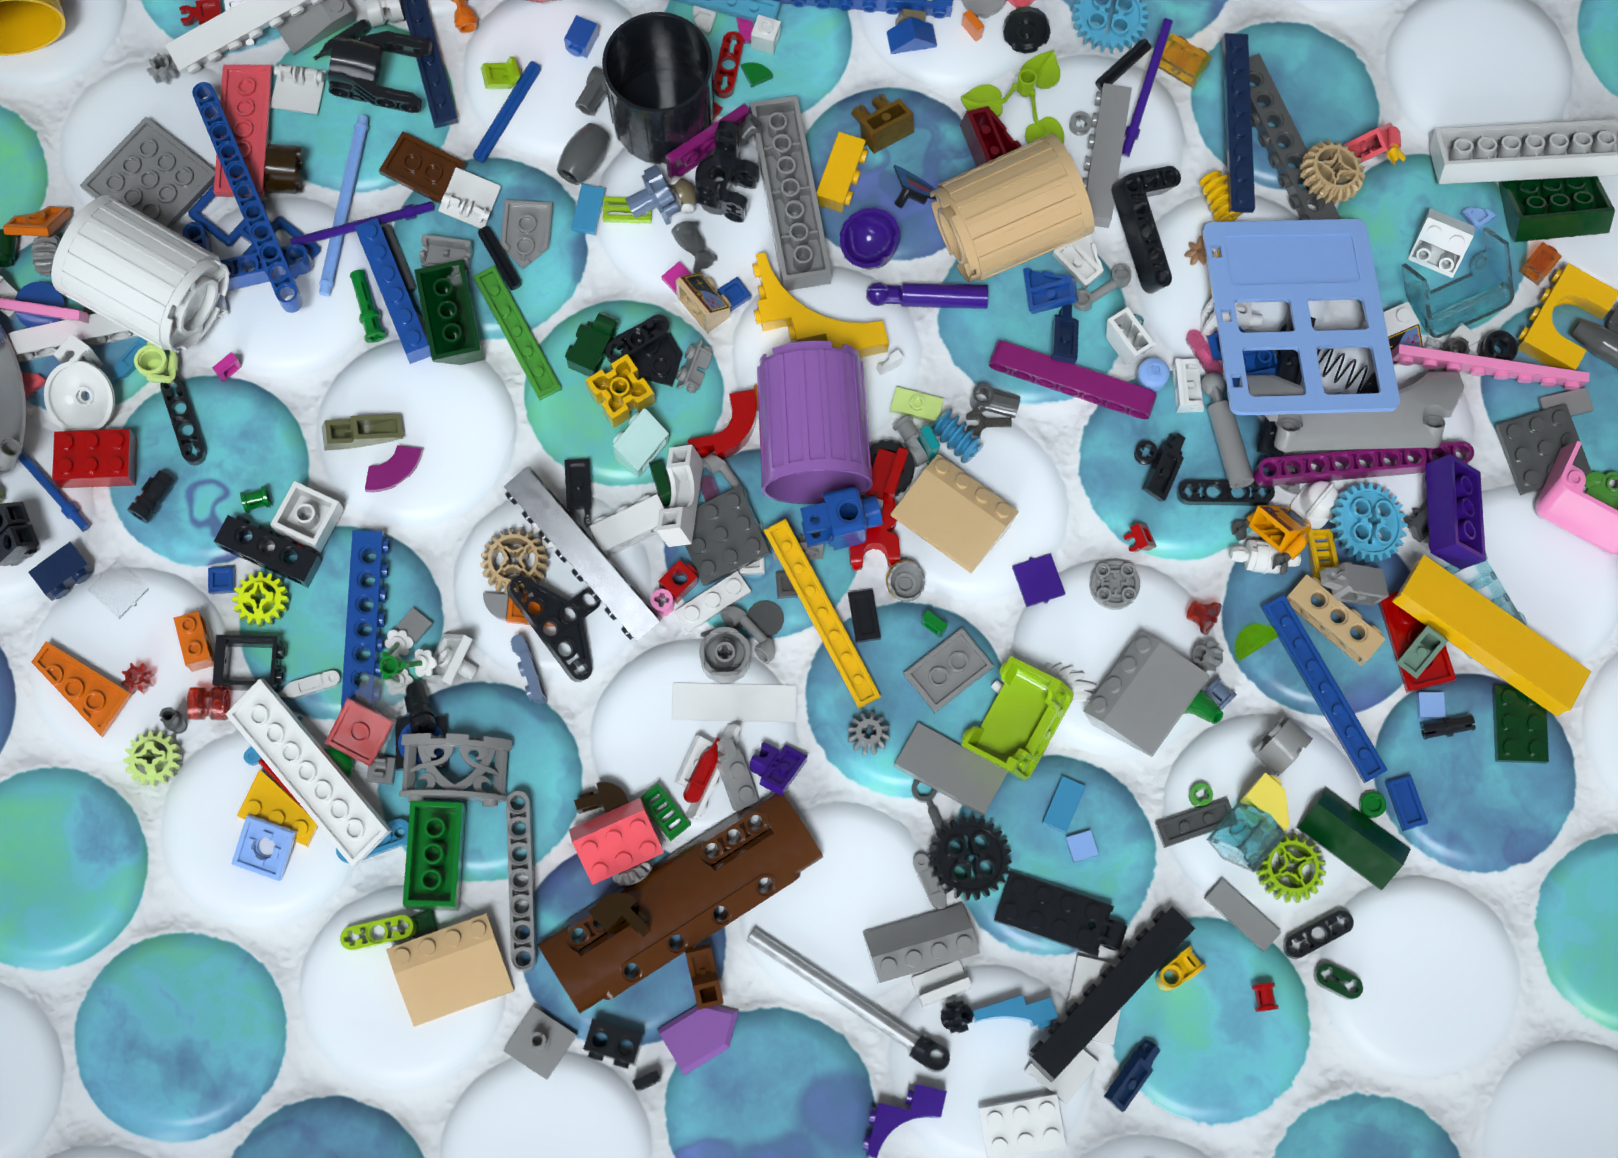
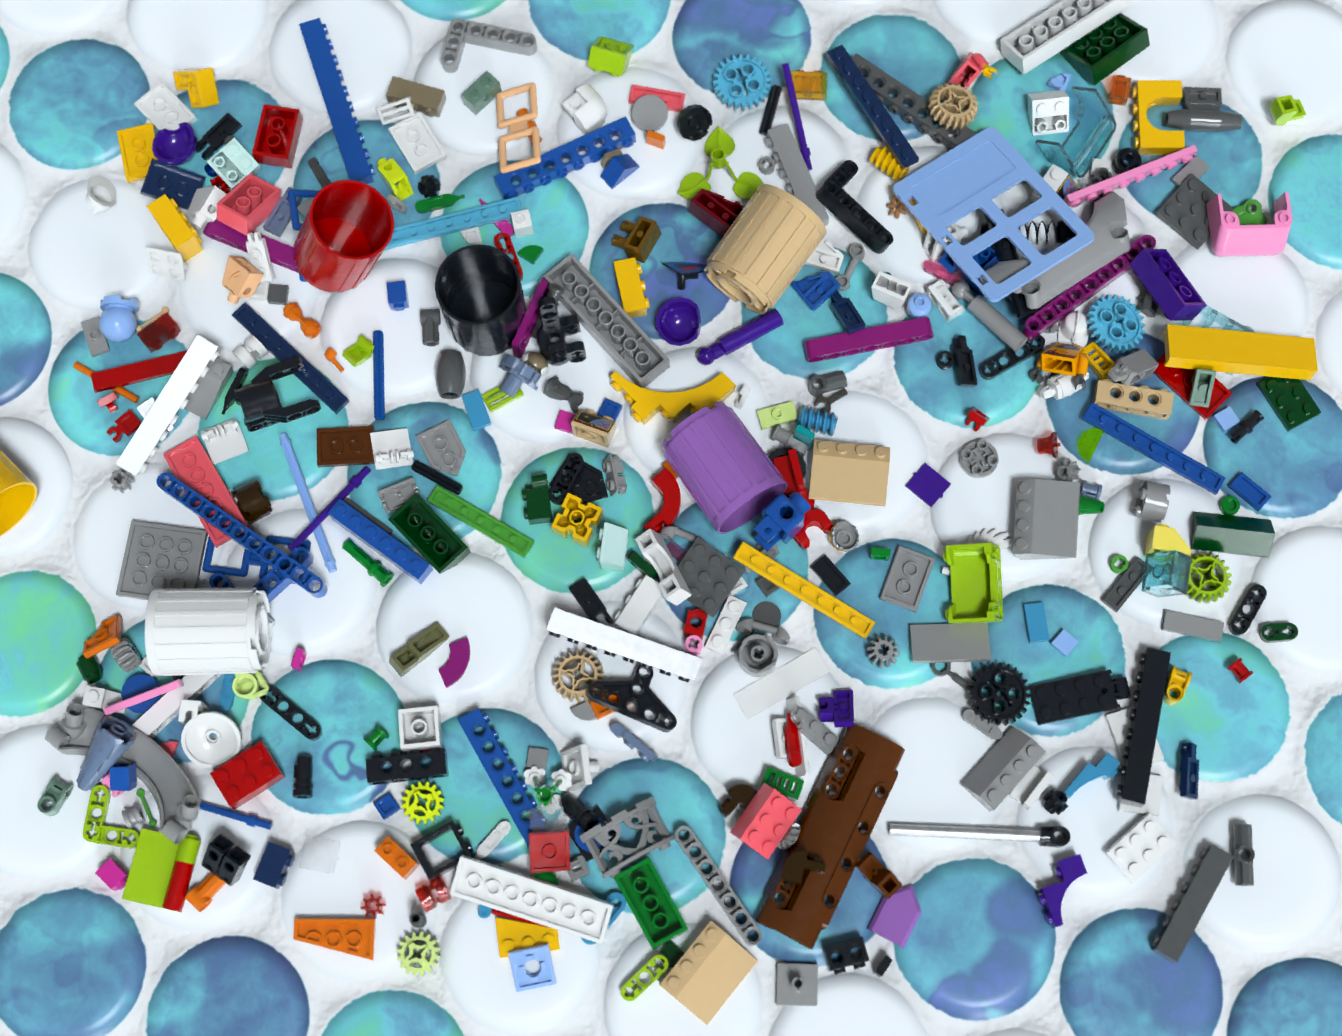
camera: 25 degrees left, 0 degrees up
none -> orange hand [325,347,344,373]

